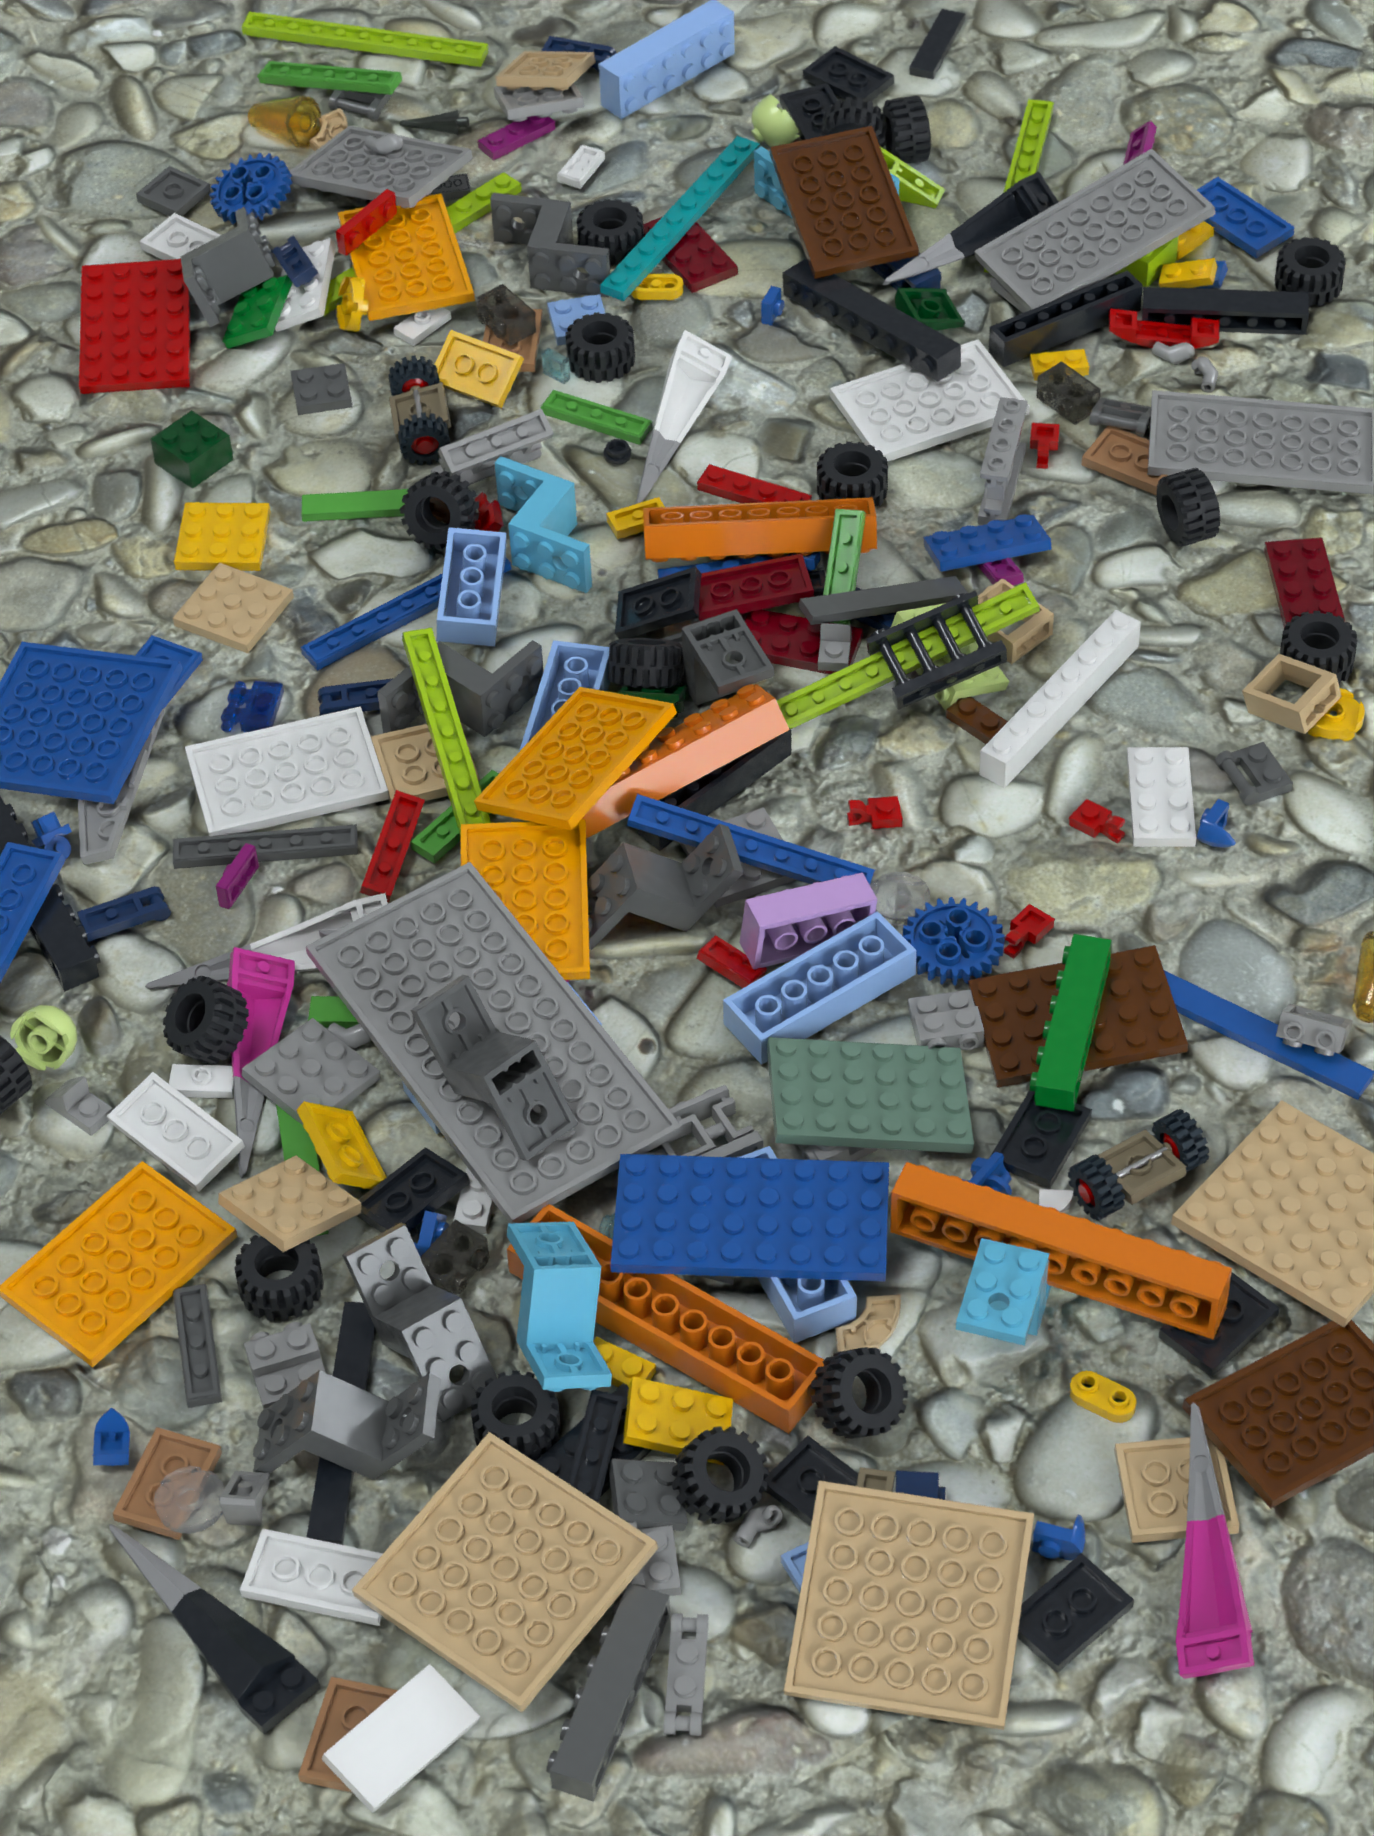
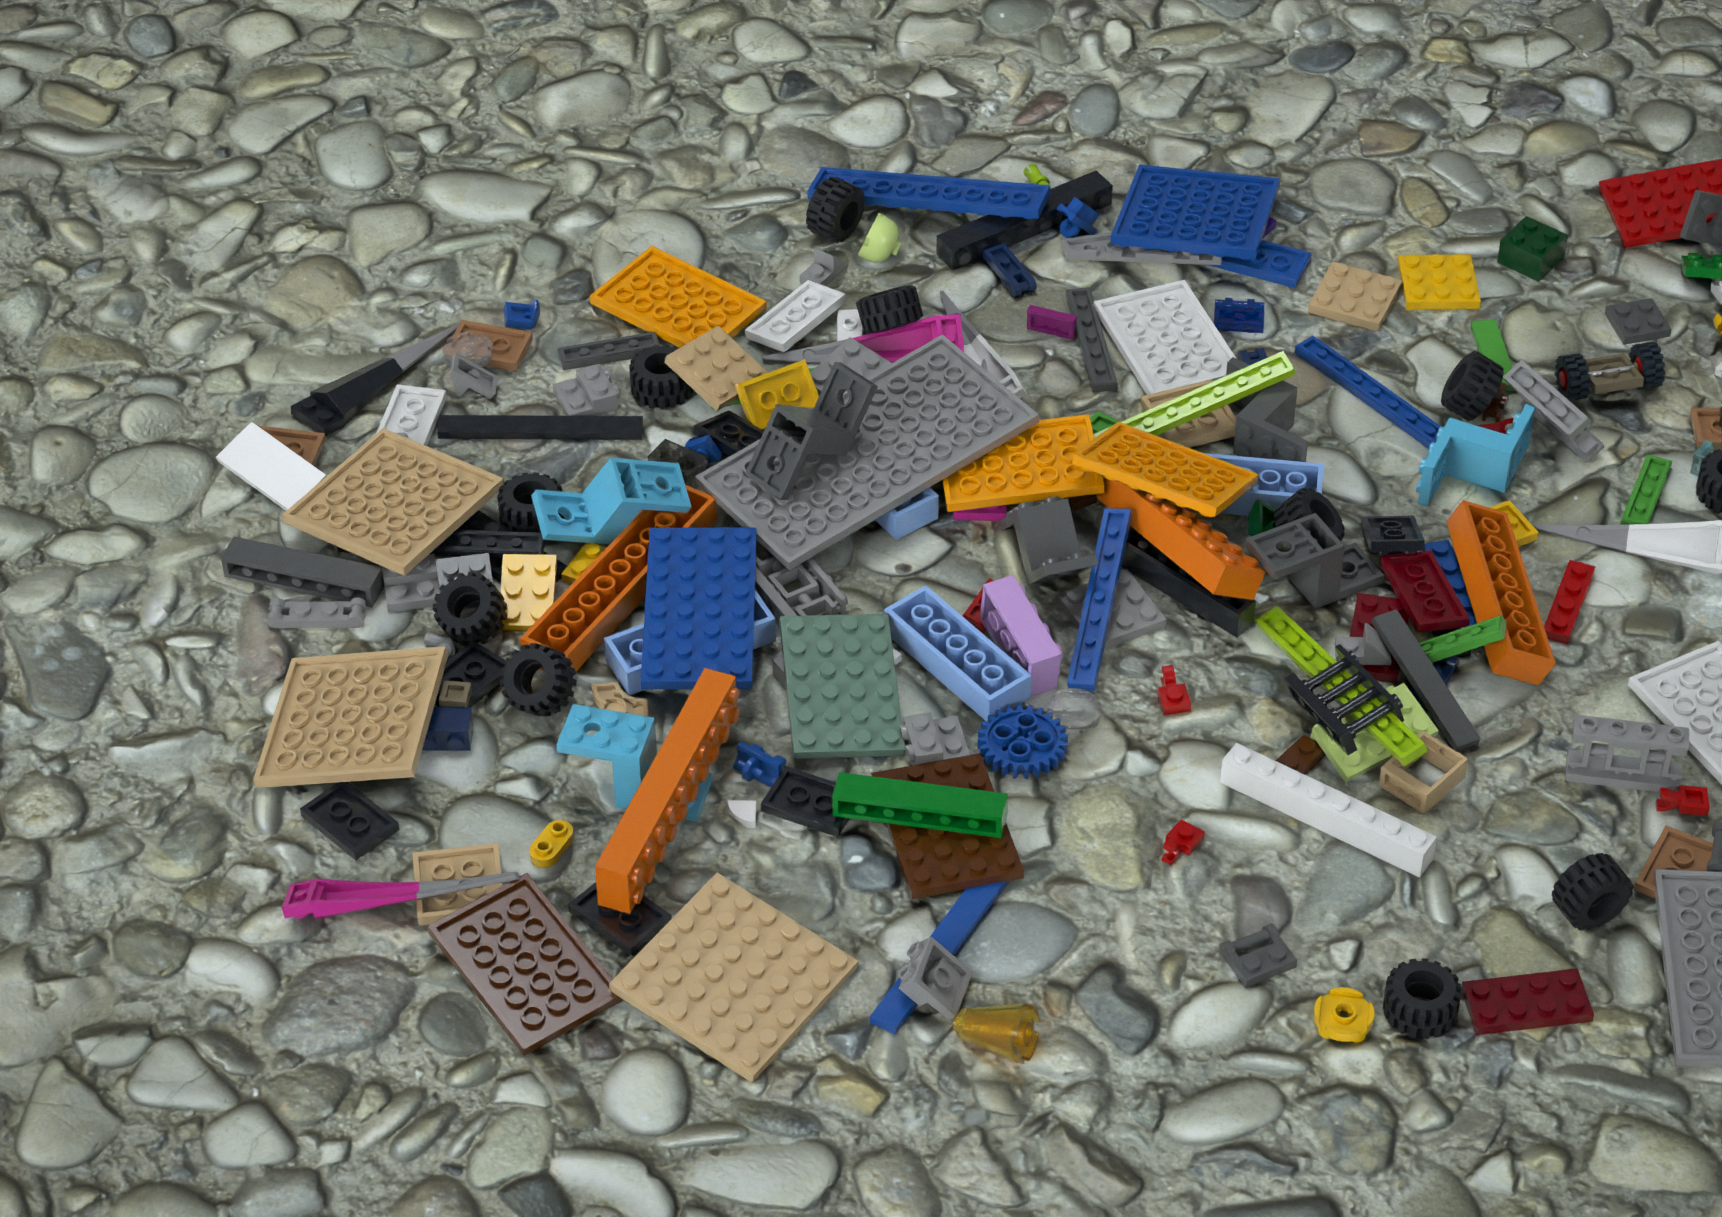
camera: 85 degrees right, 5 degrees down
dark grey bracket [253,1370,441,1480] -> none
dark grey bracket [342,1223,498,1422] -> none
red plate [359,790,425,902] -> none
yellow plate [434,330,524,409] -> none
light blue brick [437,527,507,647] -> none
black plate [603,439,632,465] -> none
black tyre [817,441,888,506] -> none
blue plate [923,514,1051,572] -> none
magenta plate [977,558,1024,585] -> none
red plate [1004,904,1055,959] -> none
blue plate [1032,1514,1086,1561] -> none
plate [1068,1109,1209,1221] -> none
white plate [1127,747,1196,847] -> none
blue plate [1197,799,1236,848] -> none
tan window [1242,654,1342,734] -> none

